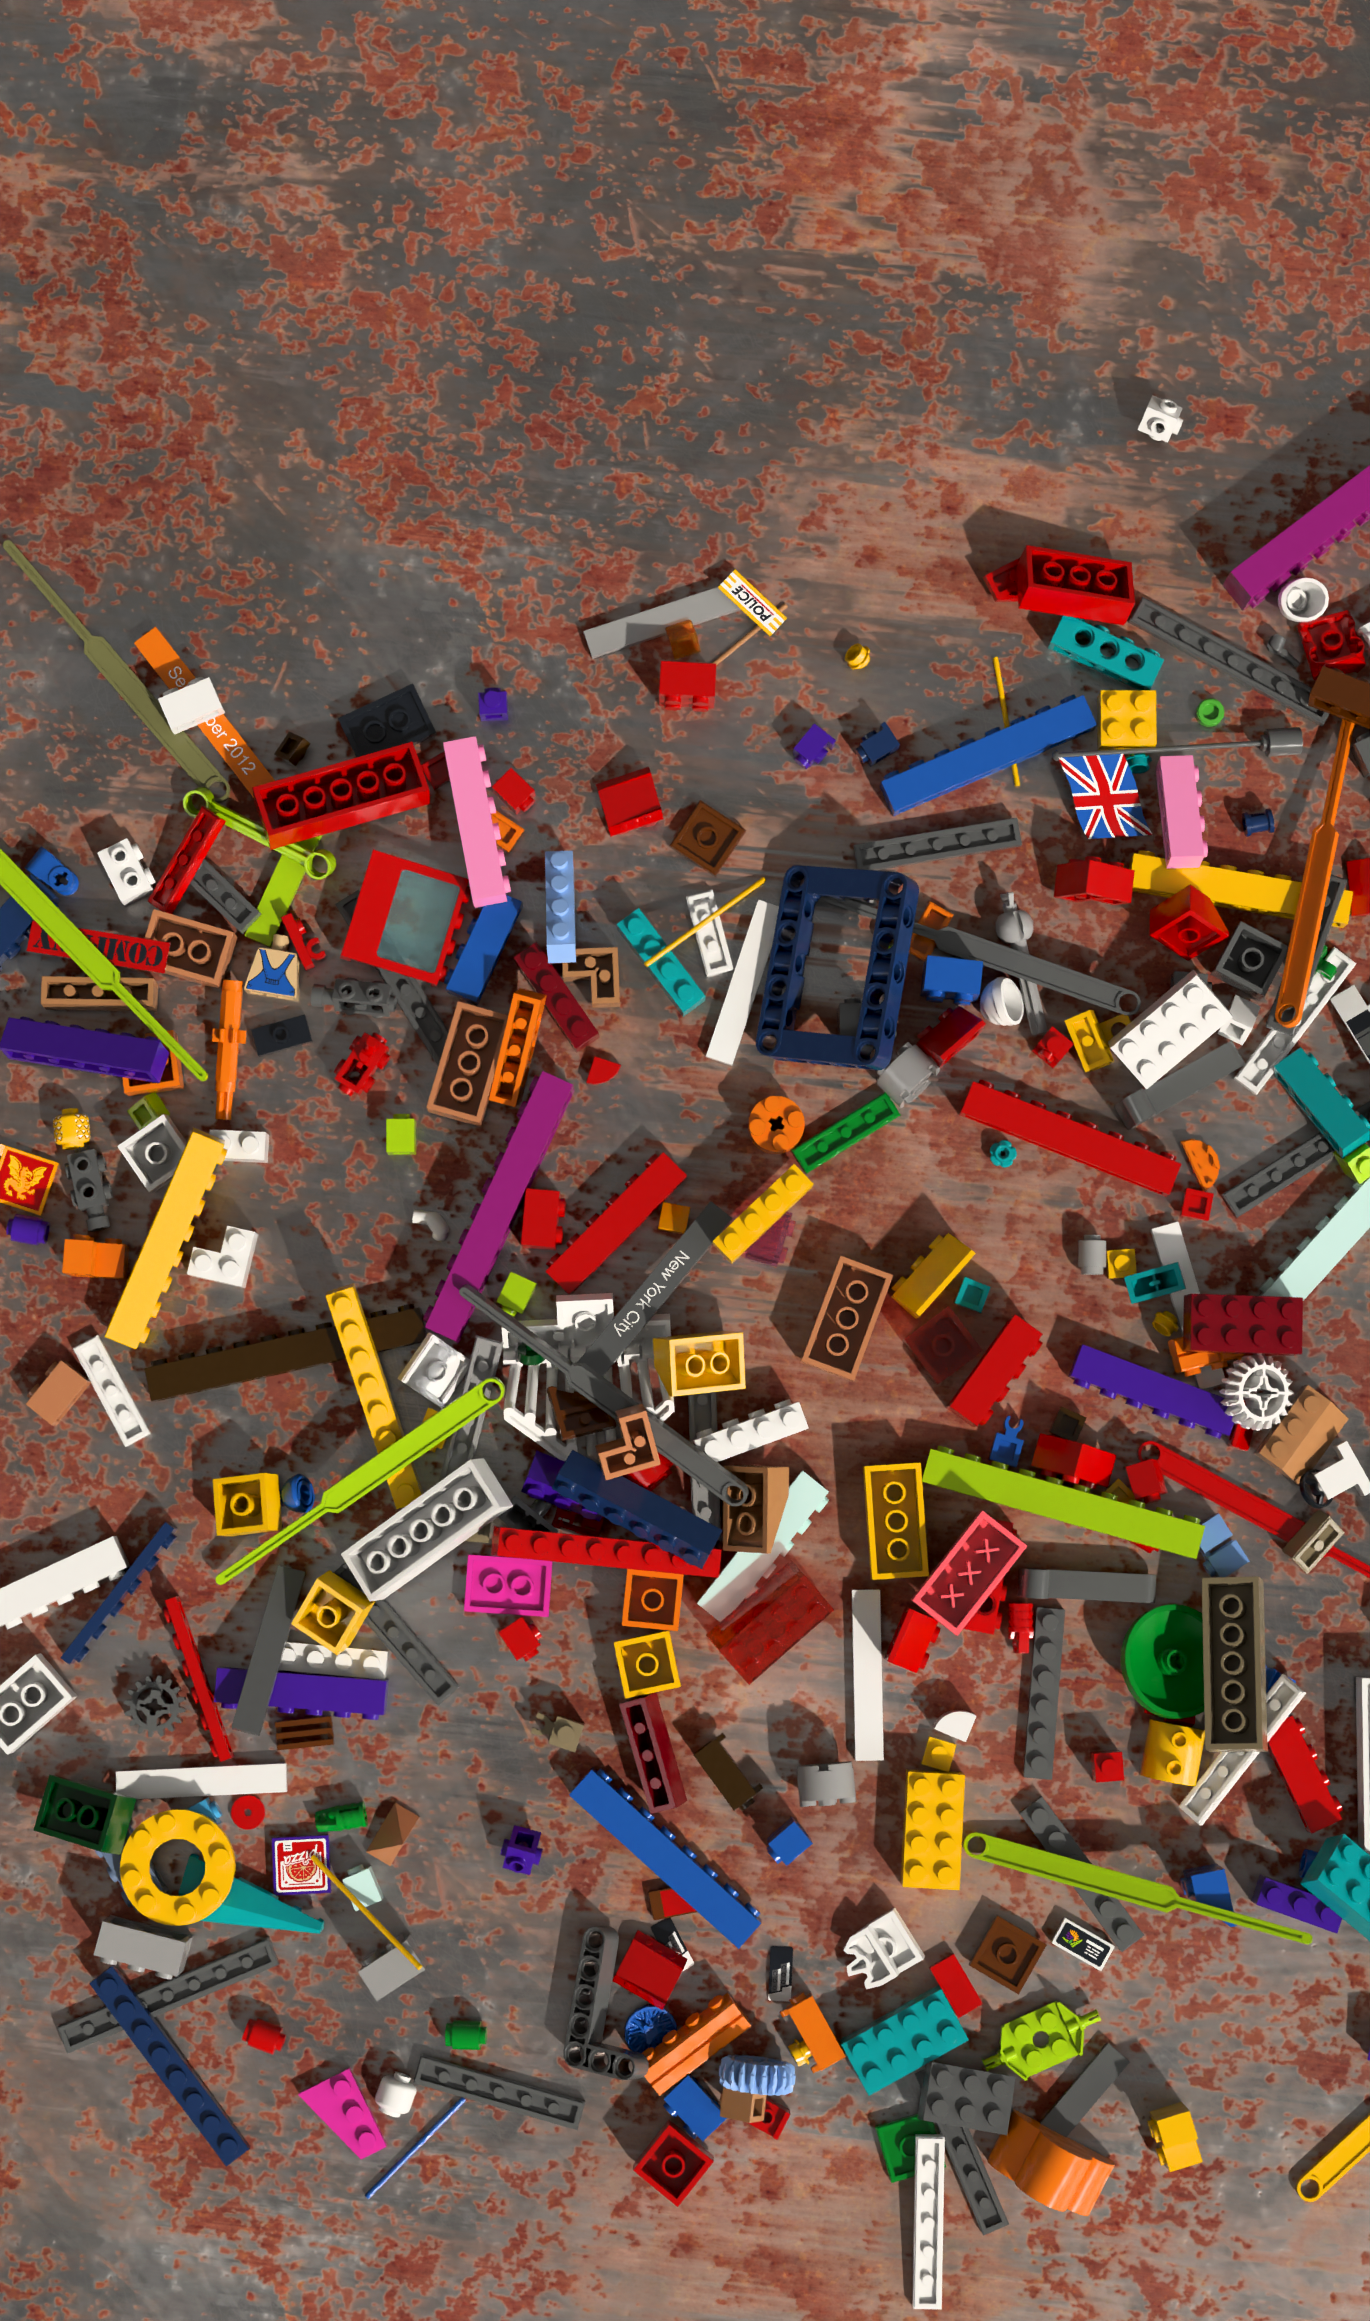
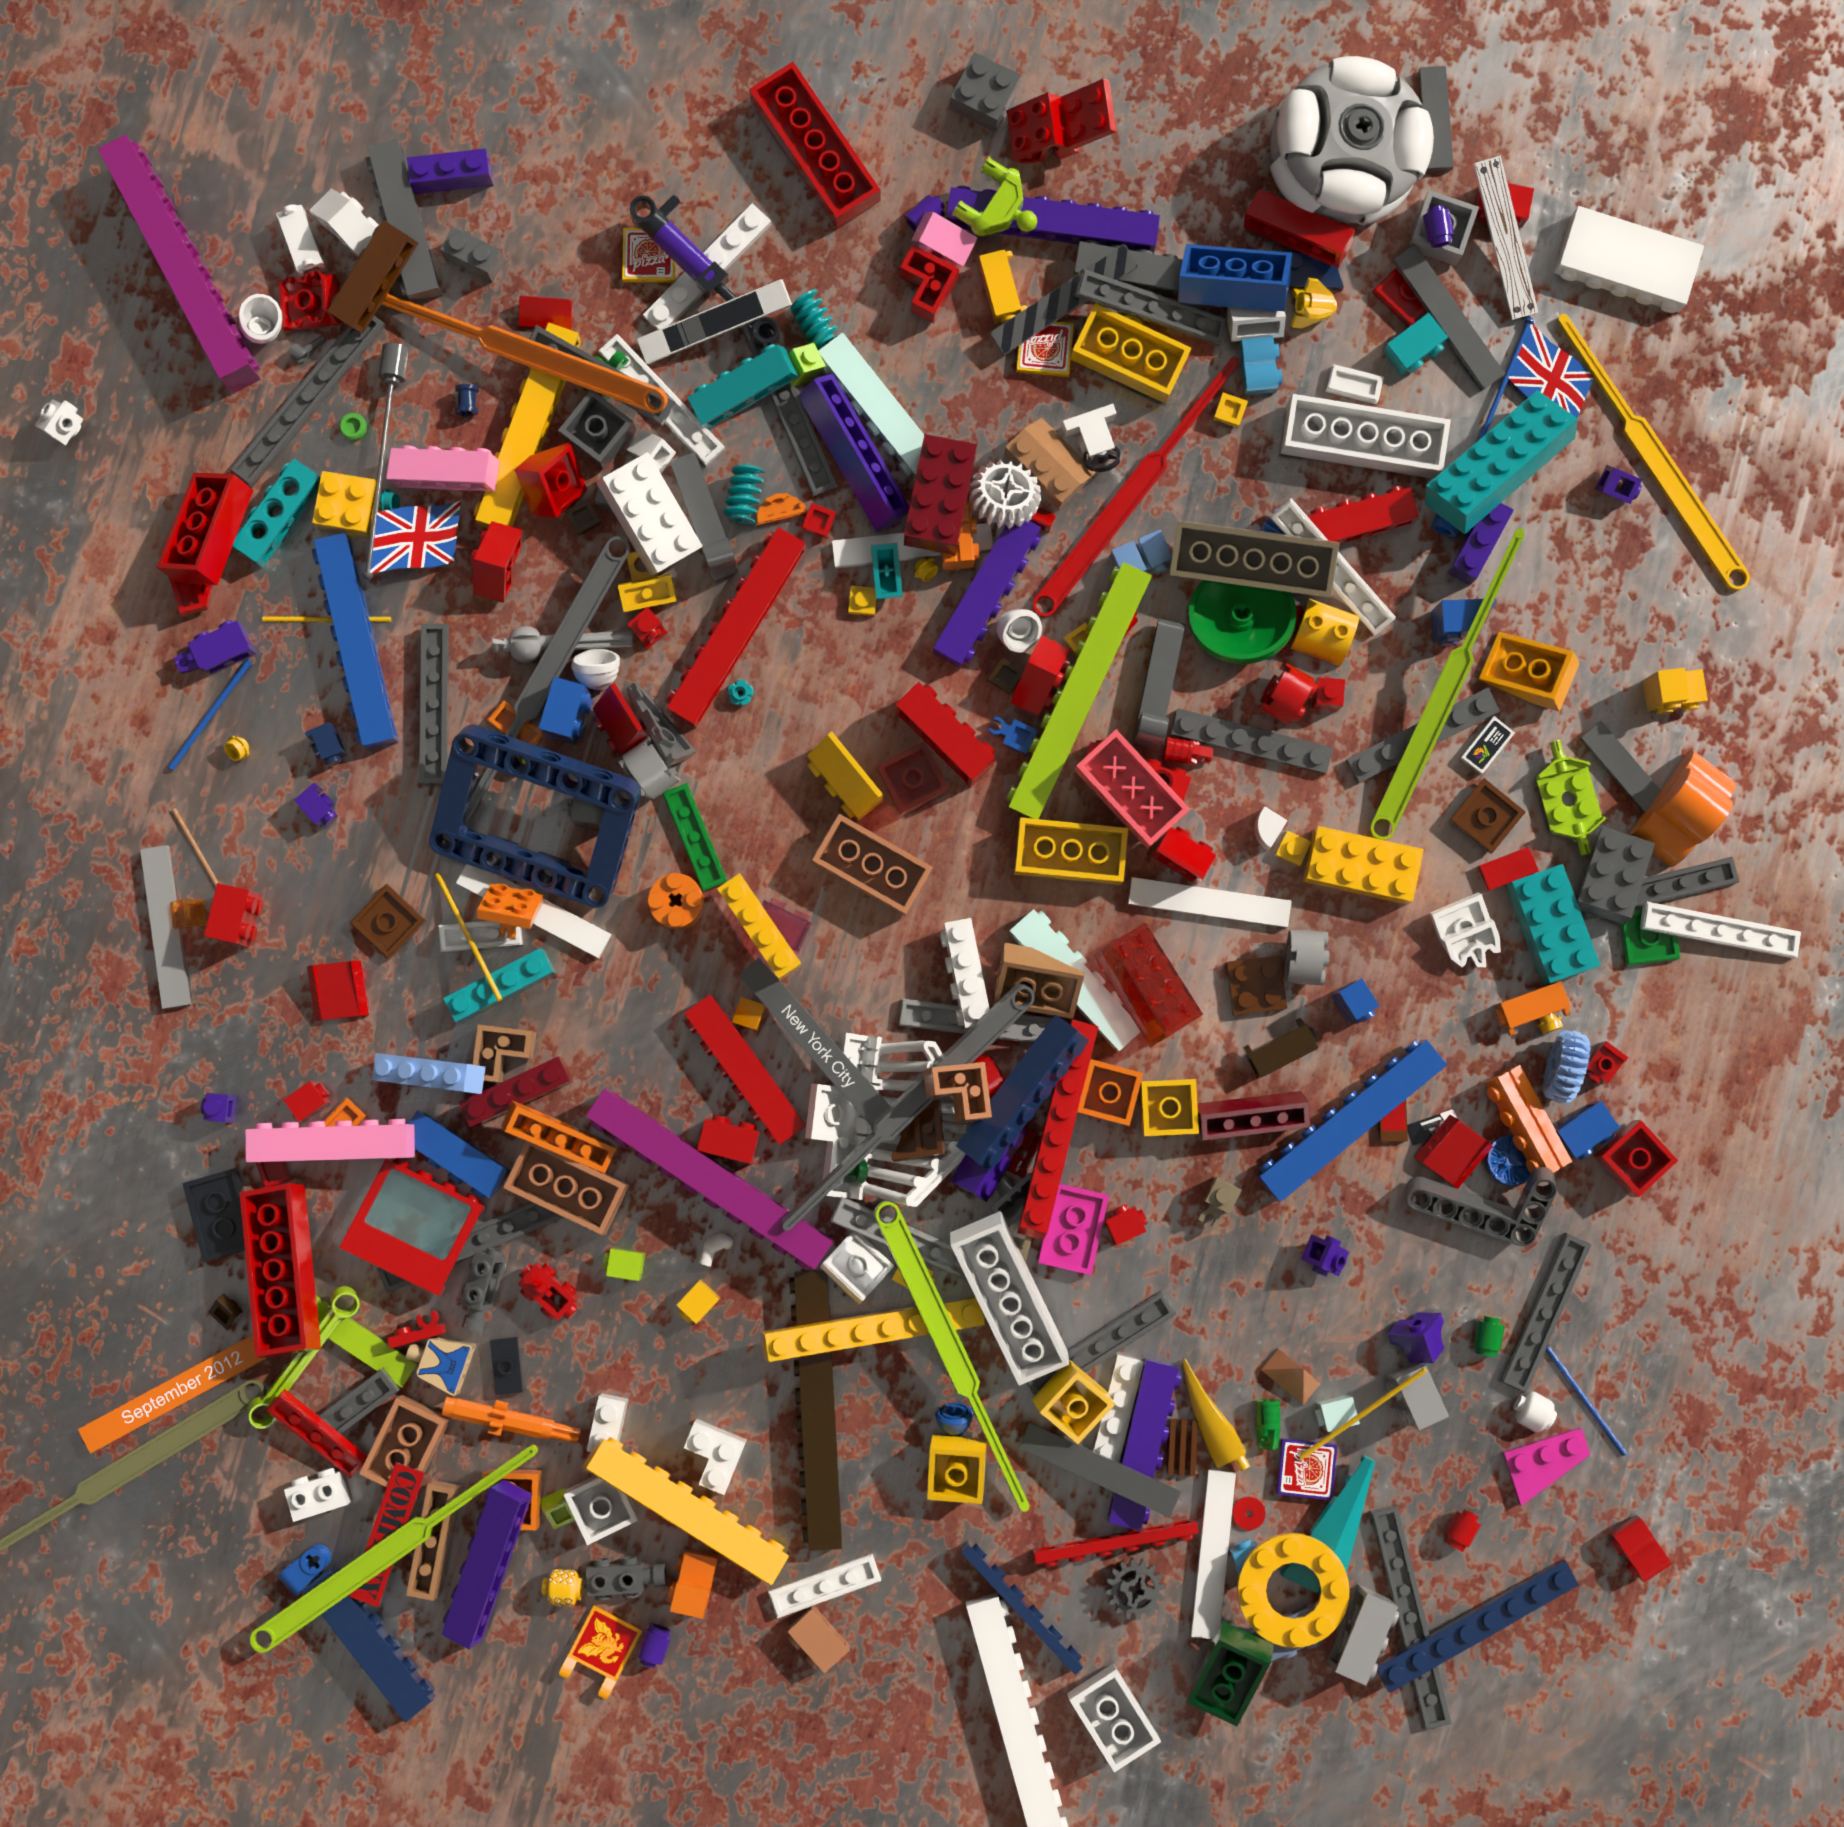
camera: 85 degrees left, 0 degrees up
white brick [158,677,225,735] -> none
lime brick [497,1272,537,1317] -> none
red tile [586,1056,621,1085] -> none
yellow slope [653,1331,746,1397] -> none
sticker [718,569,787,636] -> none
medium nougat brick [719,2087,767,2123] -> none
sticker [768,1946,793,2002] -> none
teal plate [954,1277,991,1313] -> none
light grey brick [1078,1235,1106,1275] -> none
red brick [1125,1459,1168,1504] -> none
dark tan slope [1282,1510,1345,1574] -> none
none -> blue axle [168,659,253,770]
none -> dark purple hinge [174,620,256,674]
none -> orange plate [476,883,544,938]
none -> dark brown plate [565,499,602,536]
none -> dark grey wing [627,681,697,766]
none -> yellow brick [677,1280,720,1324]
none -> teal piece [723,465,765,524]
none -> dark purple brick [798,374,910,532]
none -> white hat [996,609,1042,652]
none -> yellow piece [1182,1358,1250,1471]
none -> reddish brown plate [1226,955,1288,1016]
none -> red brick [1258,662,1318,725]
none -> dark purple brick [1388,1312,1445,1364]
none -> light orange slope [1479,631,1579,712]
none -> red brick [1609,1515,1672,1583]

